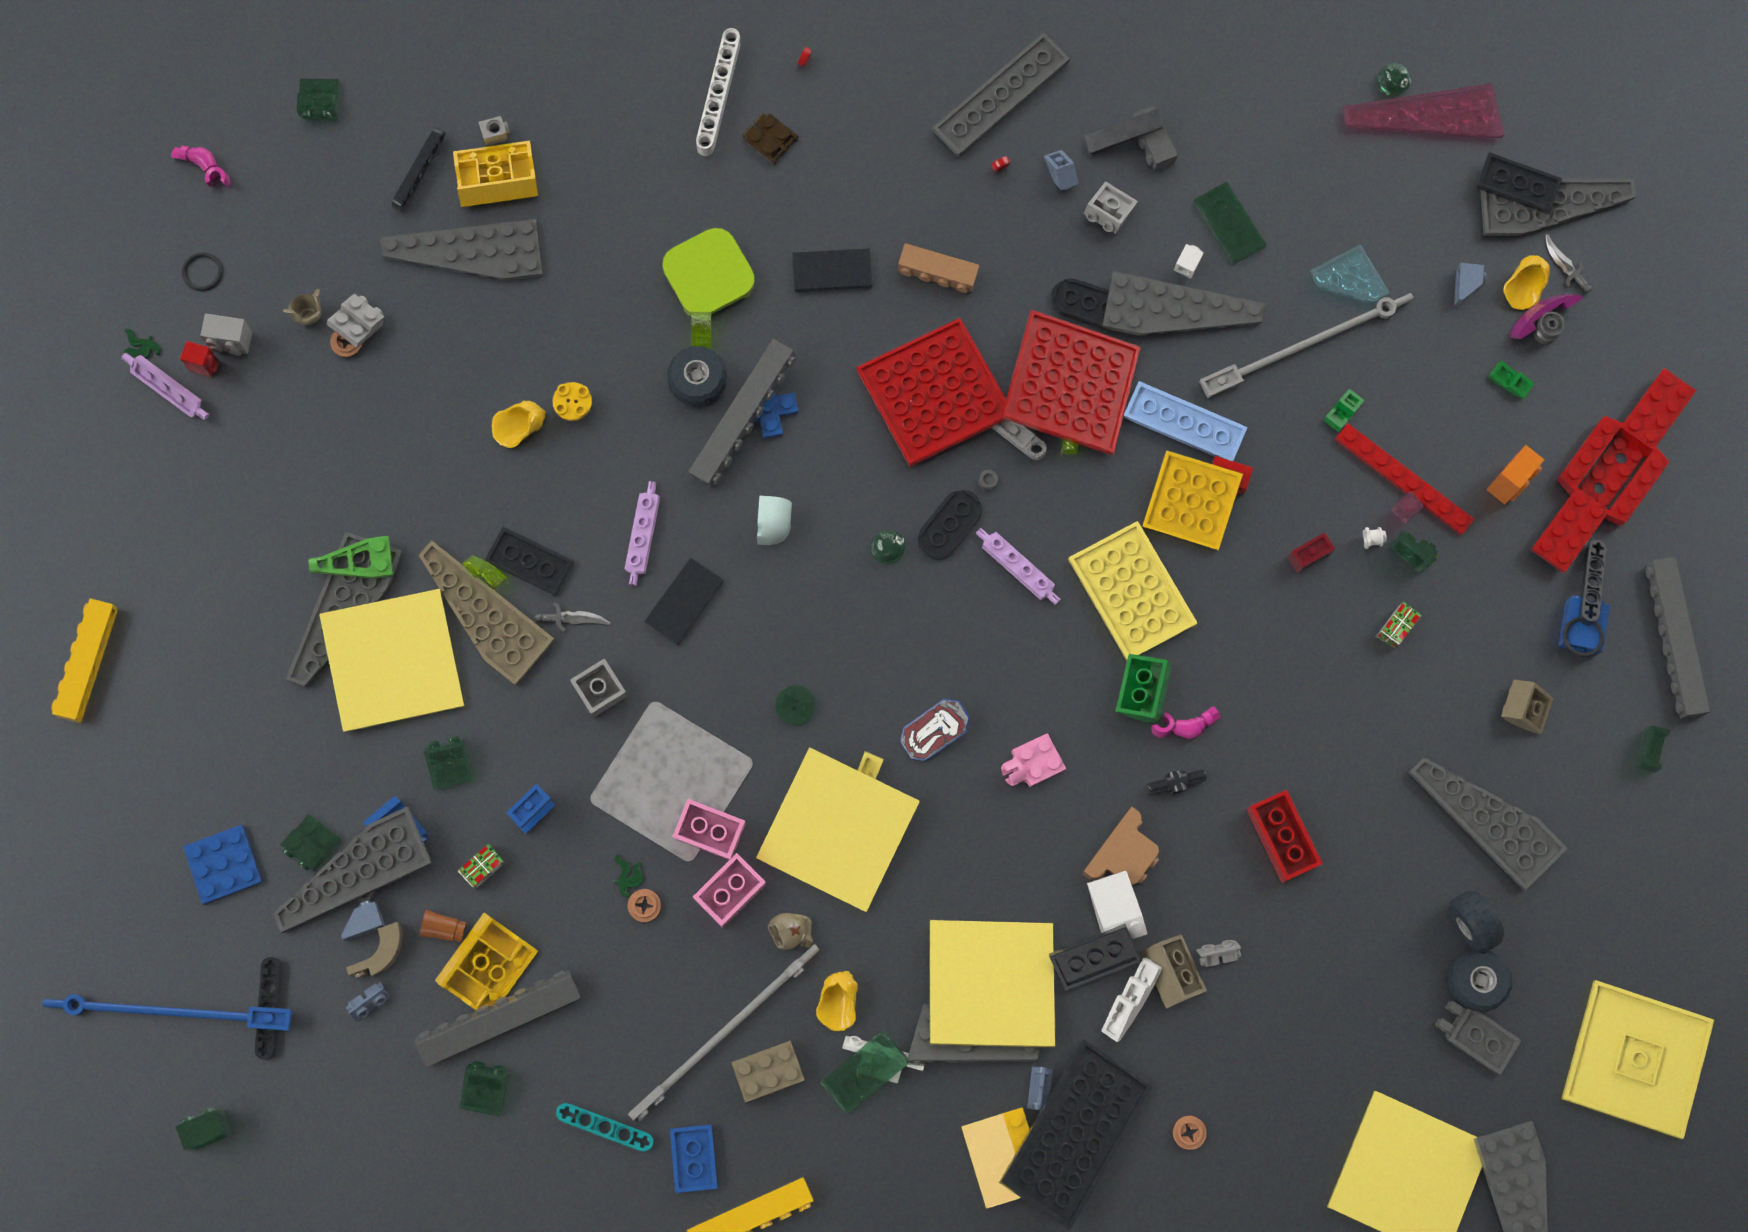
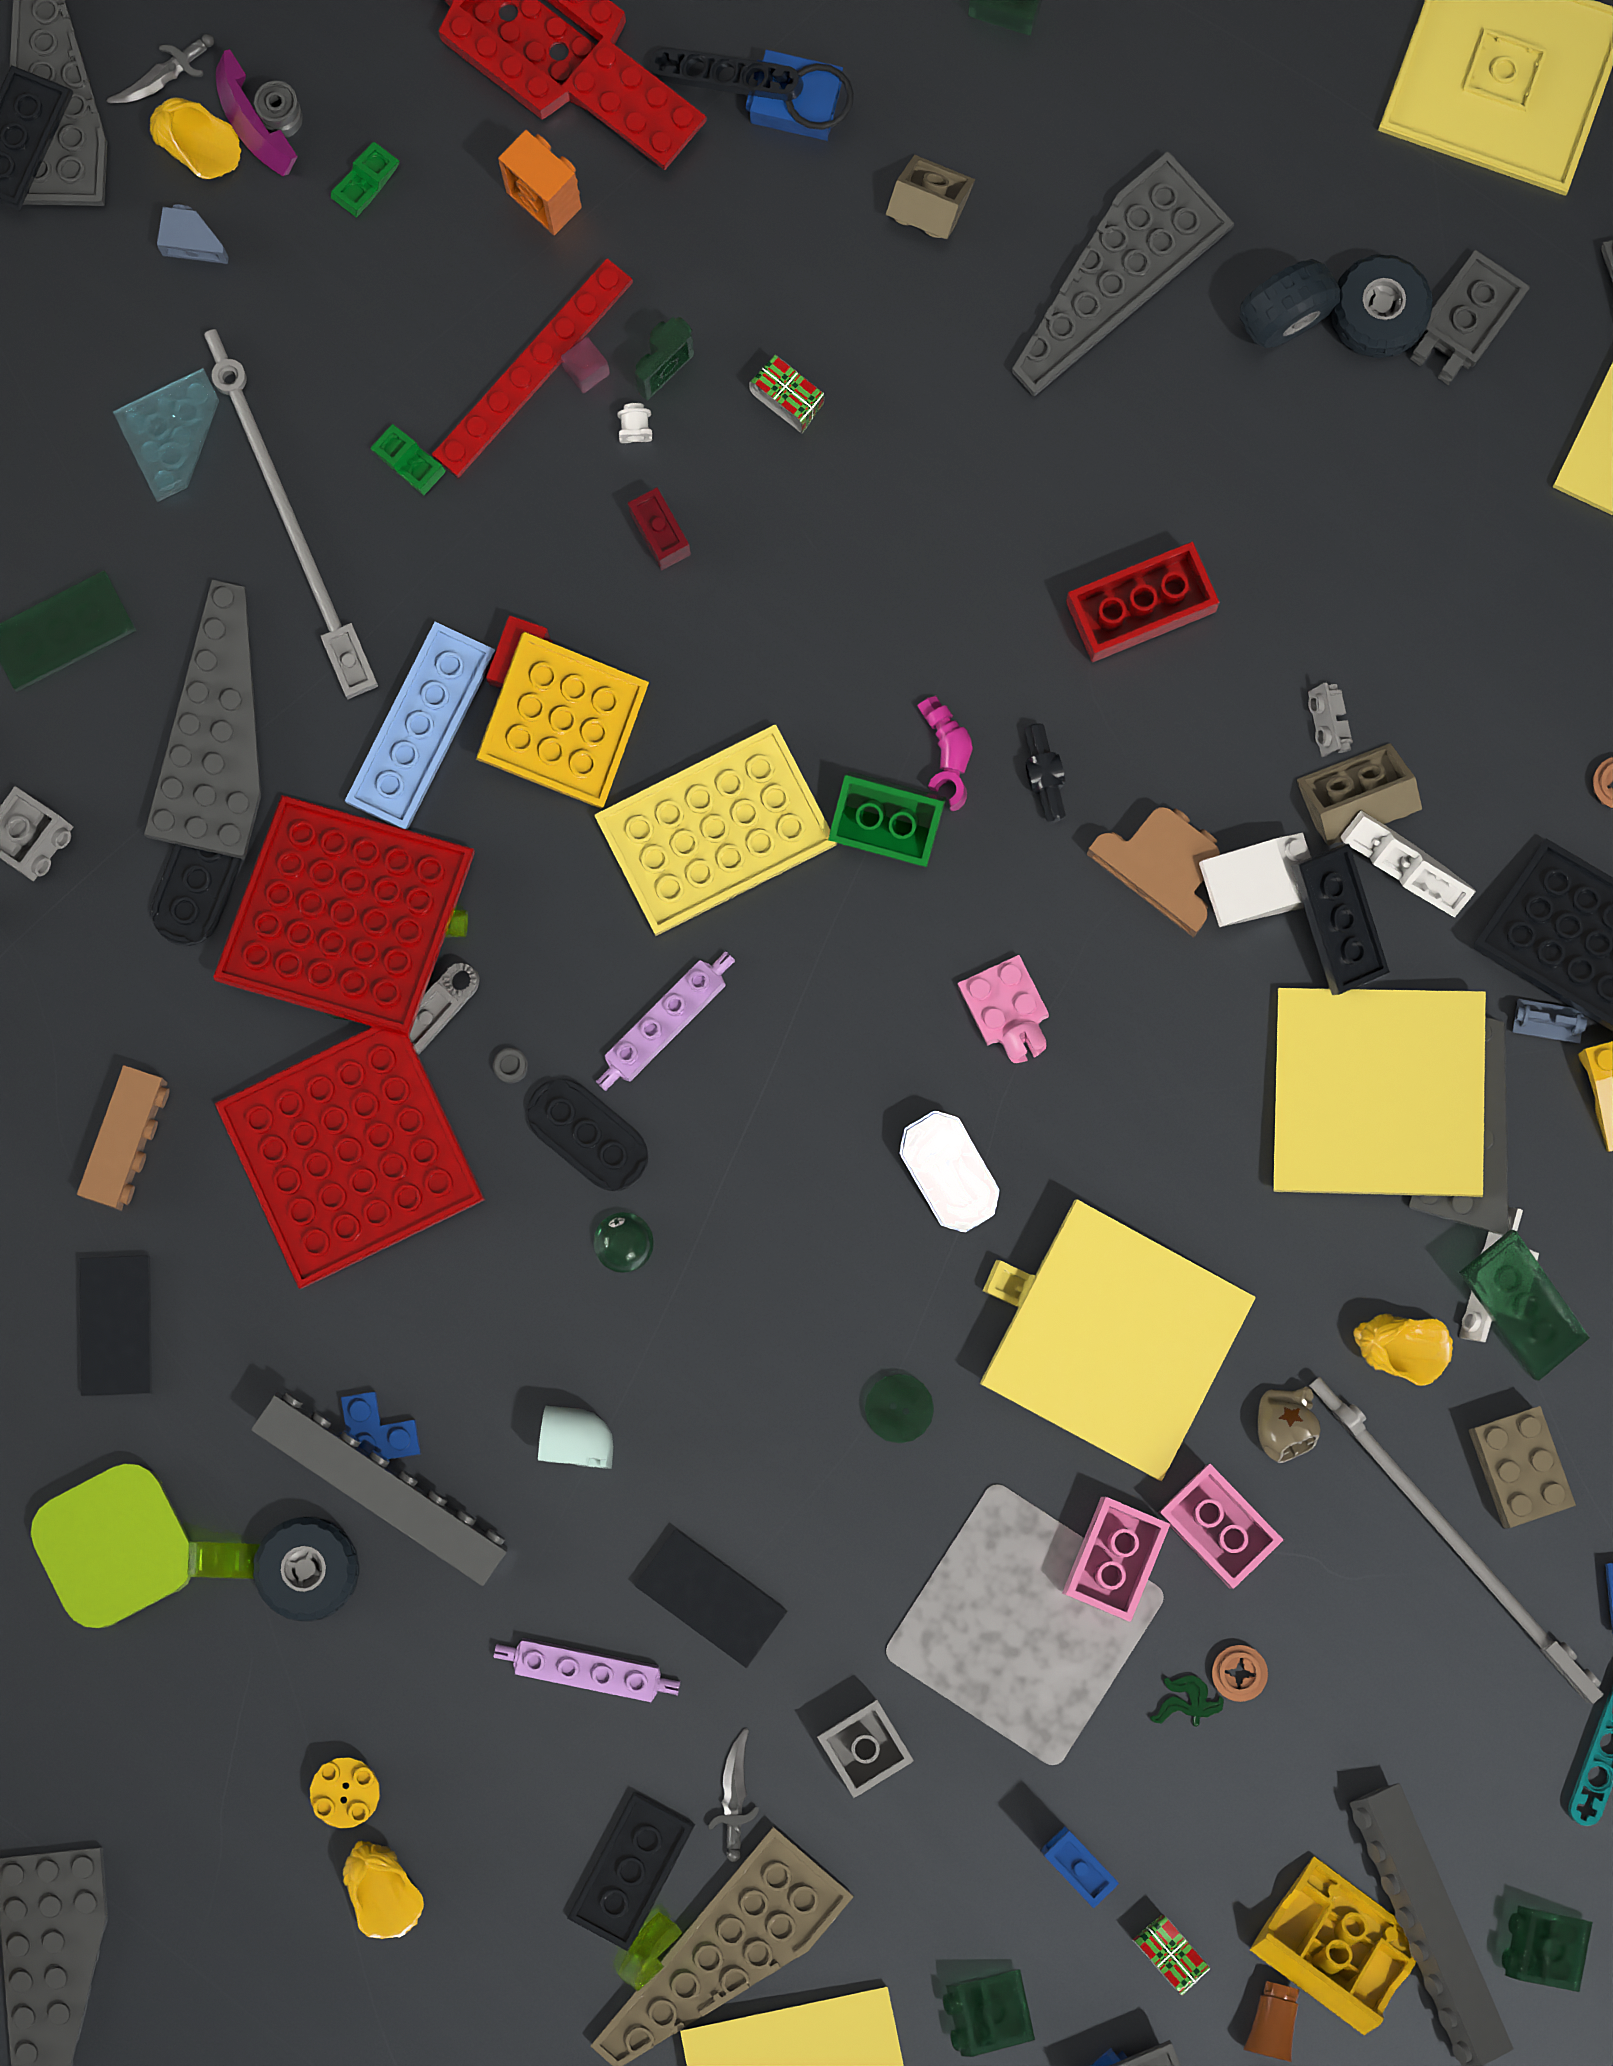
camera: 80 degrees left, 5 degrees up
white brick [1174,244,1204,279] -> none

